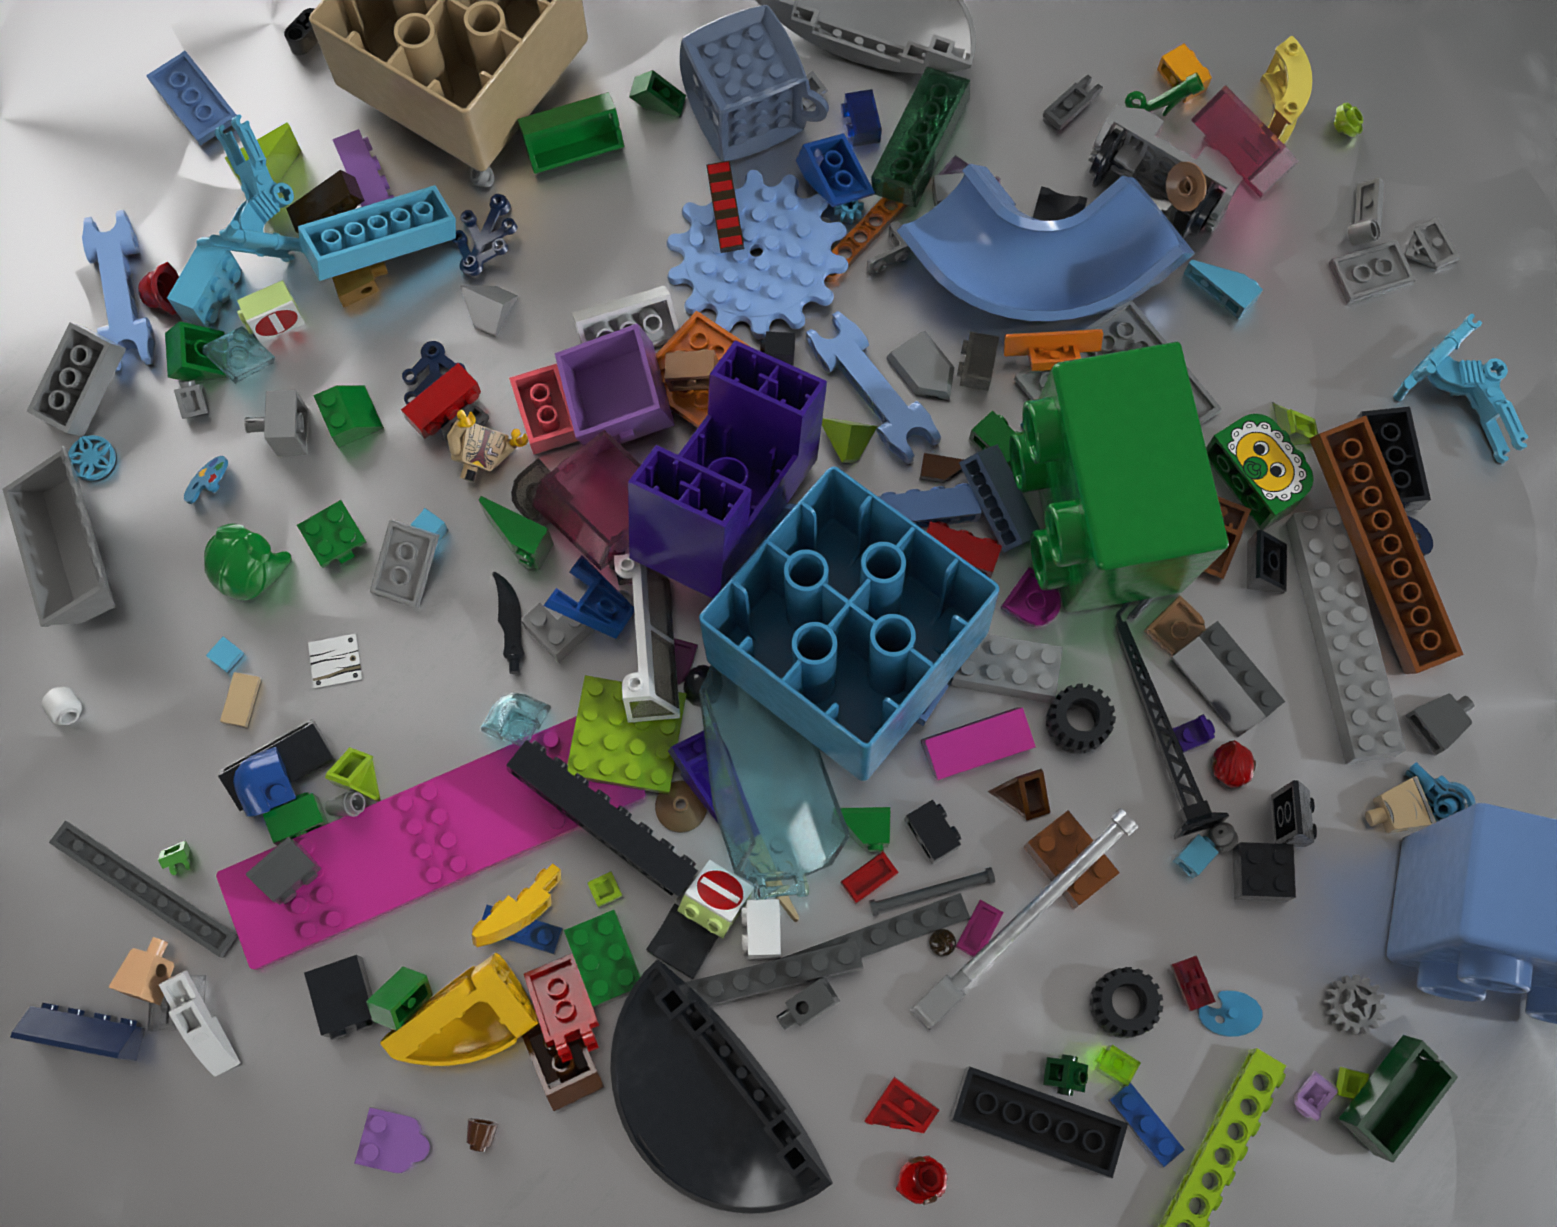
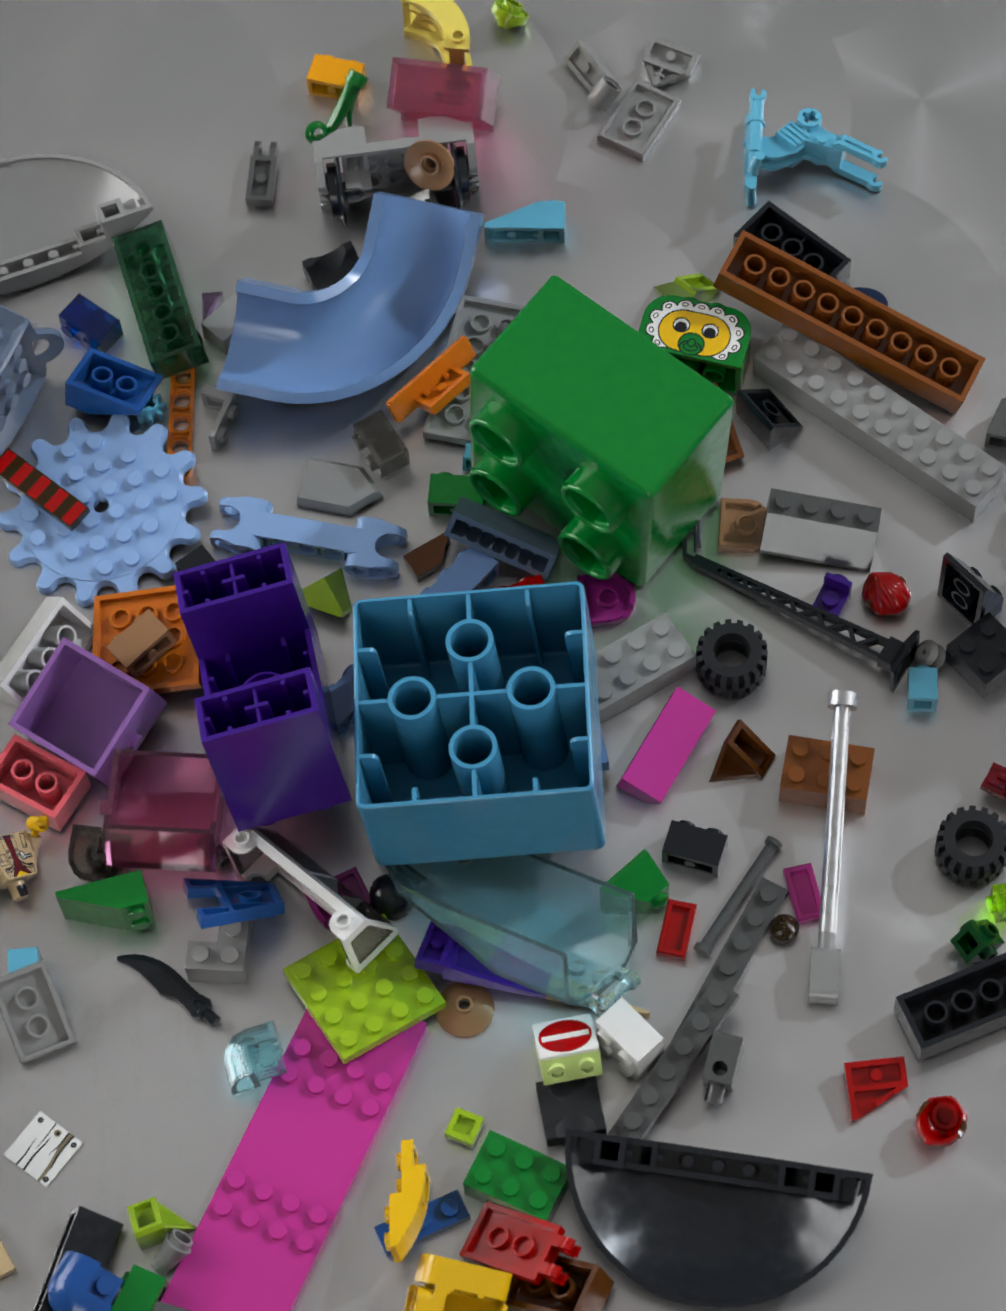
camera: 35 degrees left, 10 degrees down
black brick [506,740,698,899] -> none

